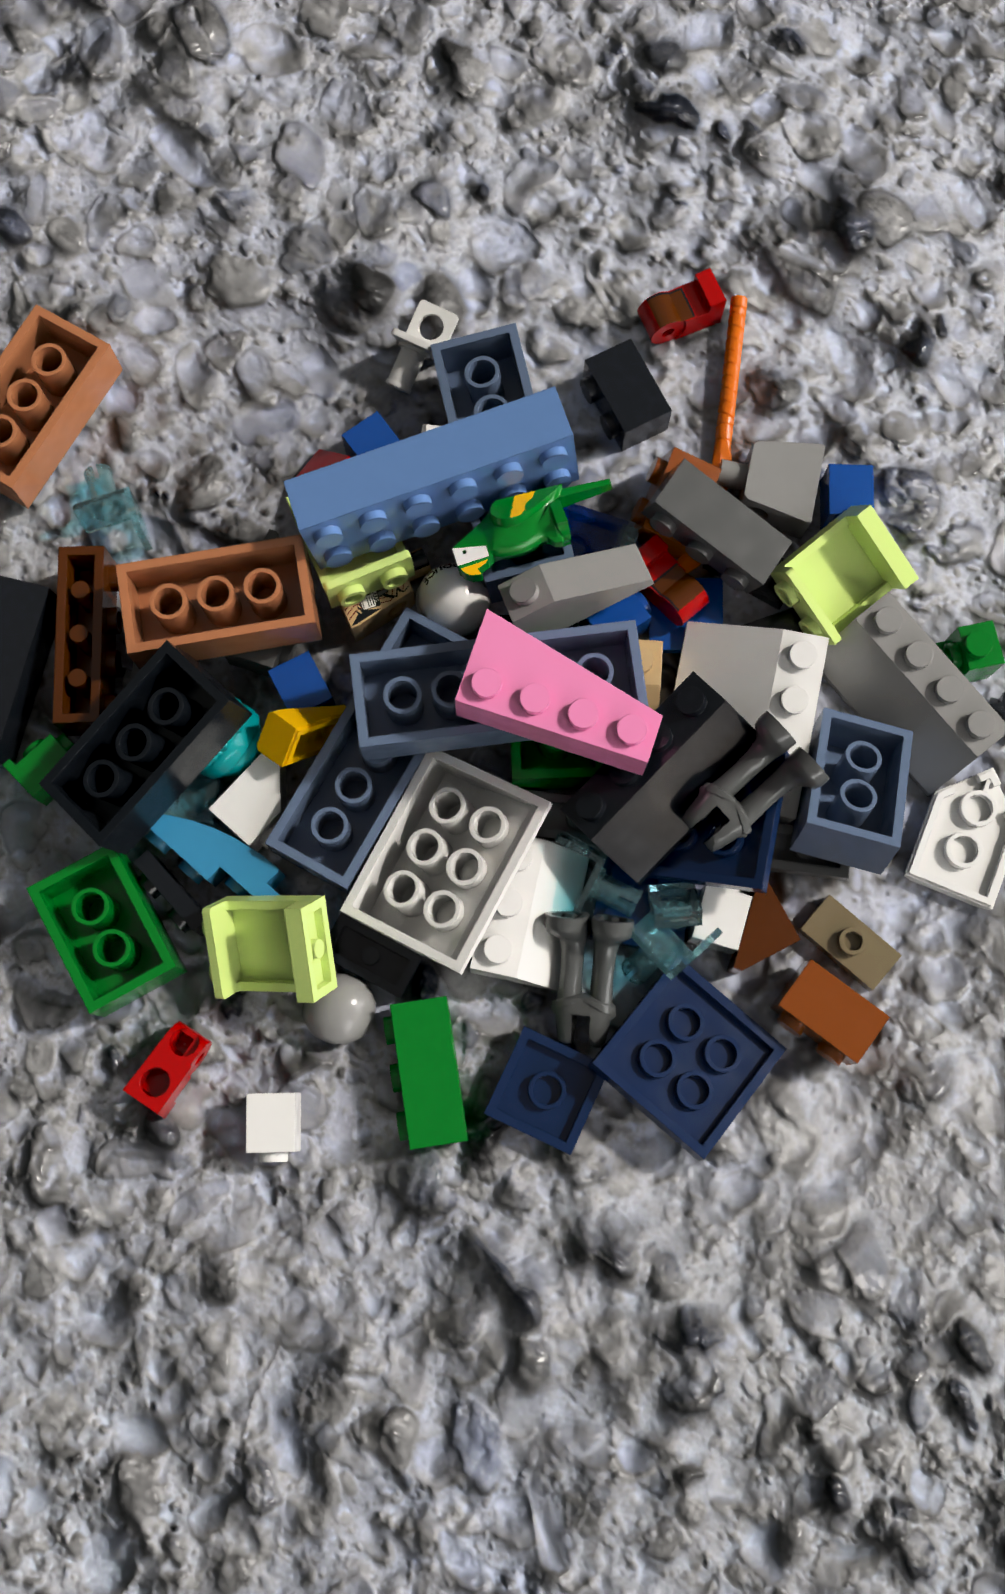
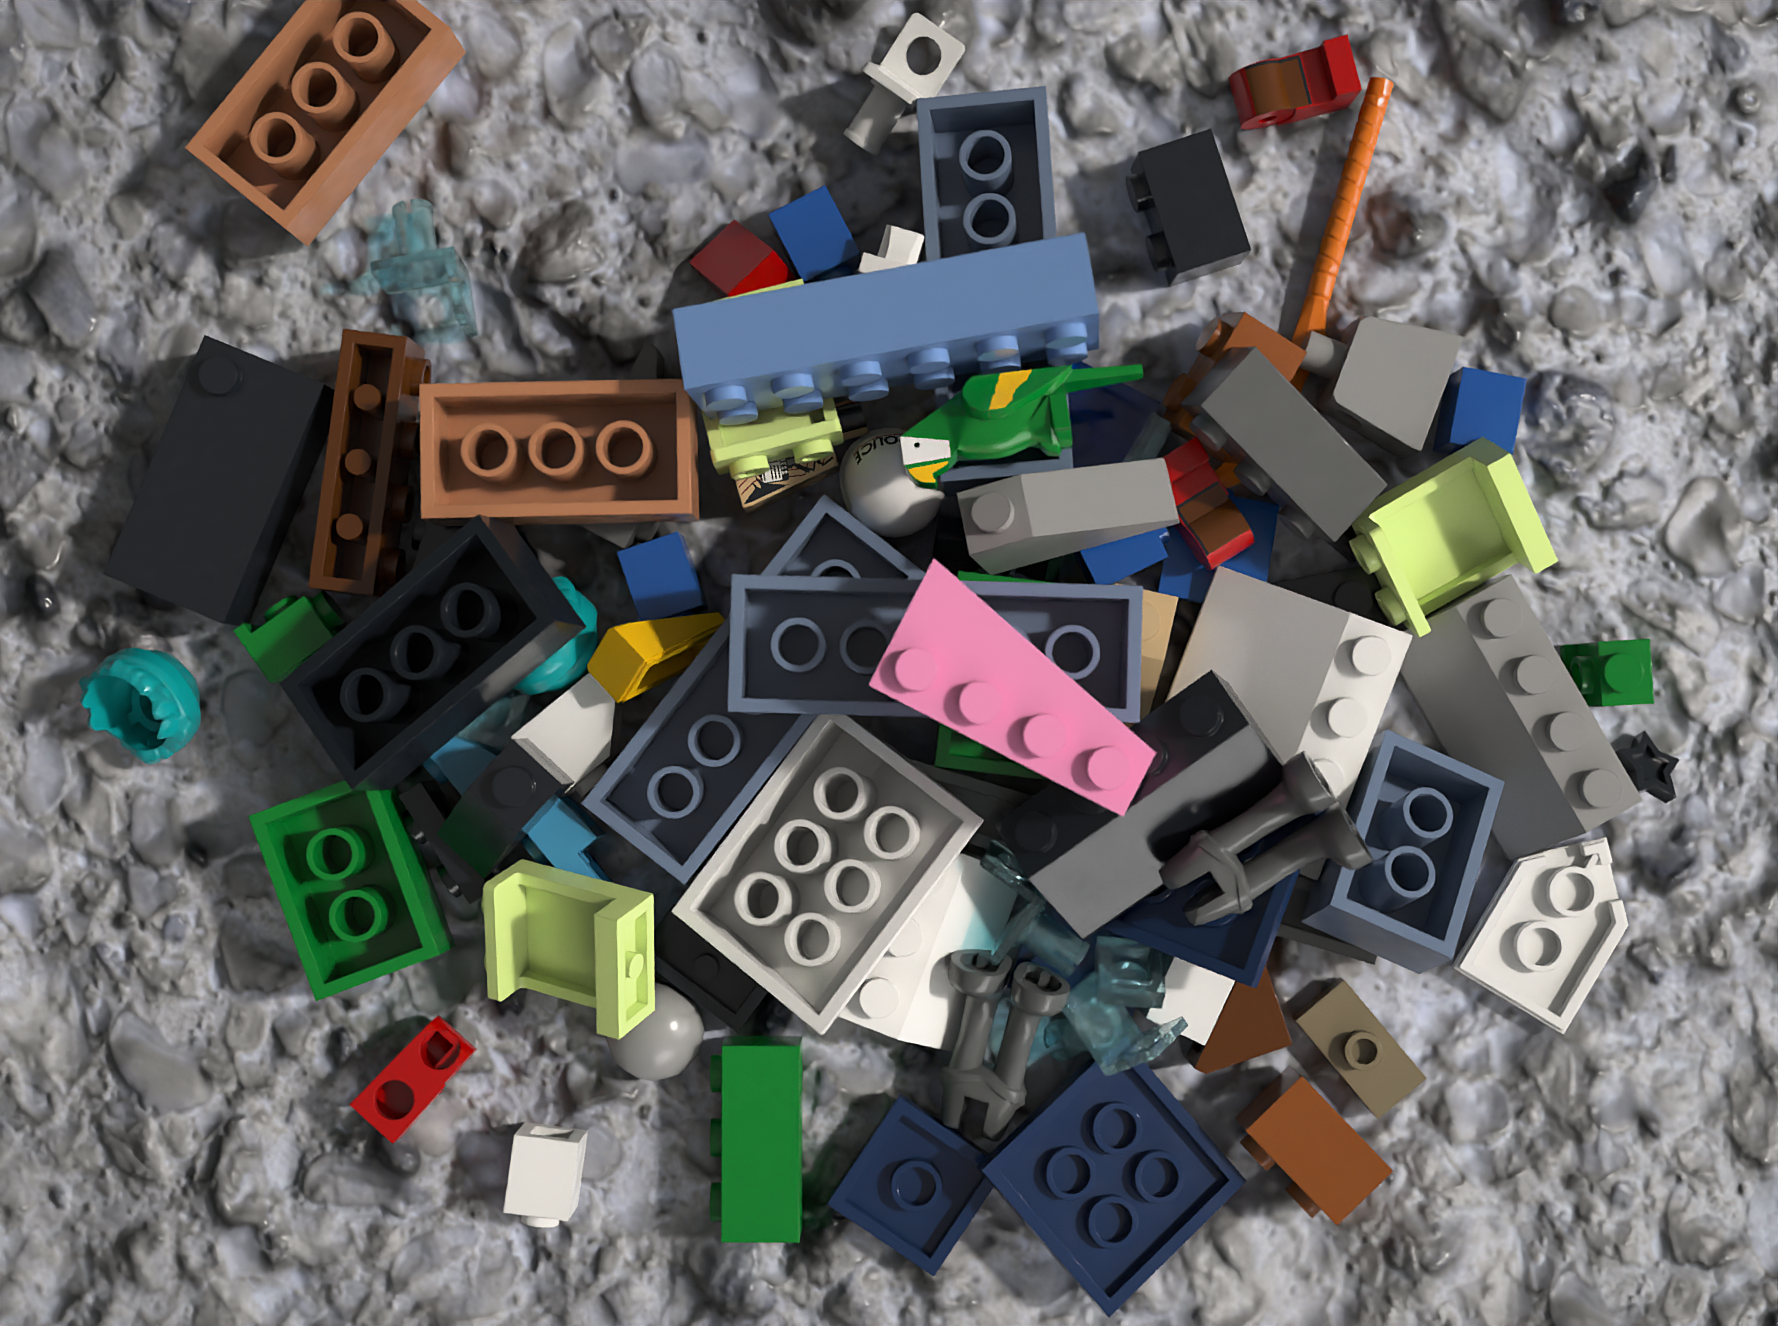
camera: 10 degrees right, 10 degrees up
none -> black slope [436,738,575,879]

